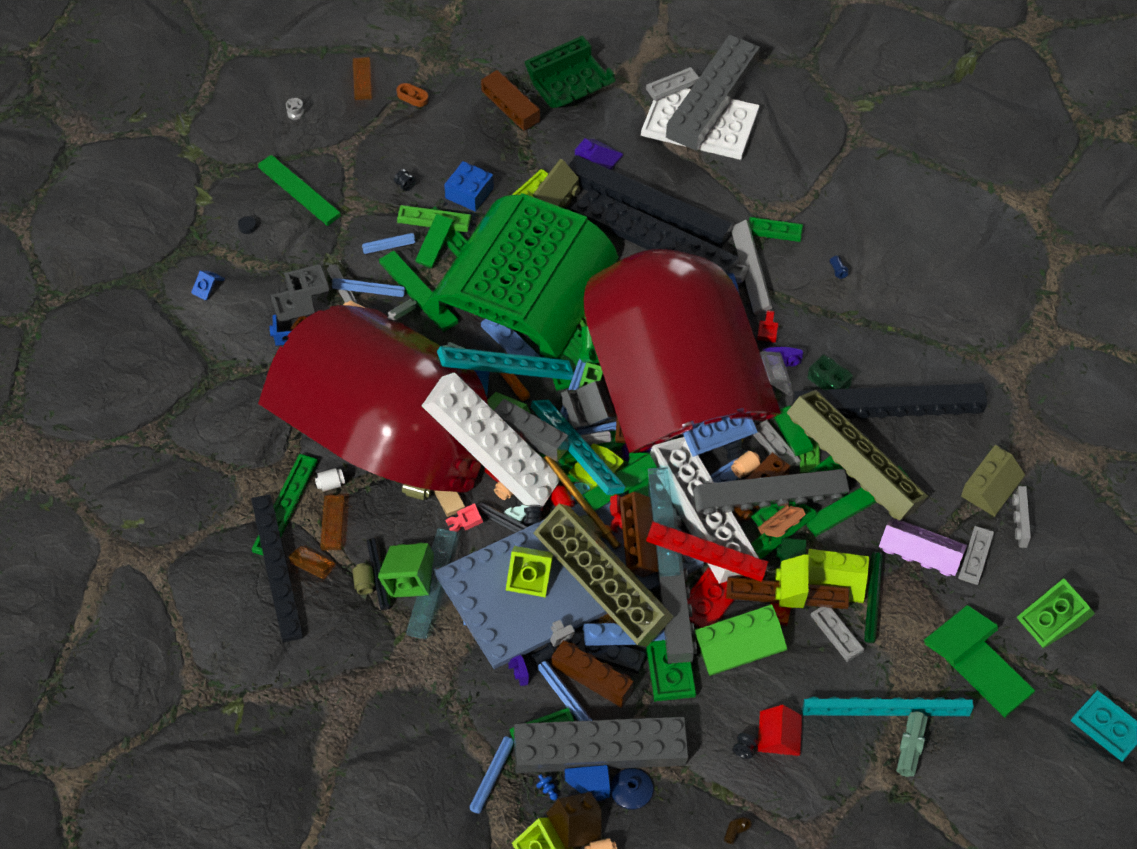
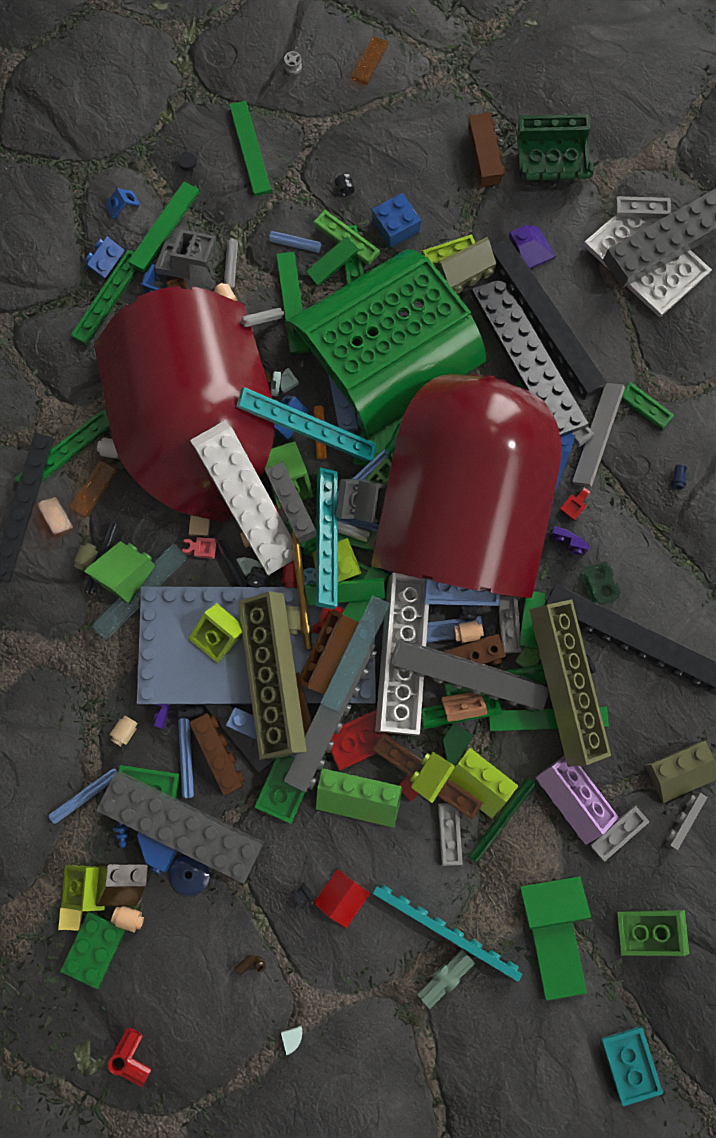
camera: 30 degrees right, 20 degrees up
medium blue axle [332,278,405,297] -> none
dark orange plate [397,83,429,107] -> none
light grey tile [550,620,575,647] -> none
red plate [646,522,768,582] -> none
clear slope [760,351,793,396] -> none
none -> green tile [70,250,138,346]
none -> blue bracket [84,236,125,280]
none -> tan brick [109,715,138,746]
none -> green tile [128,182,200,273]

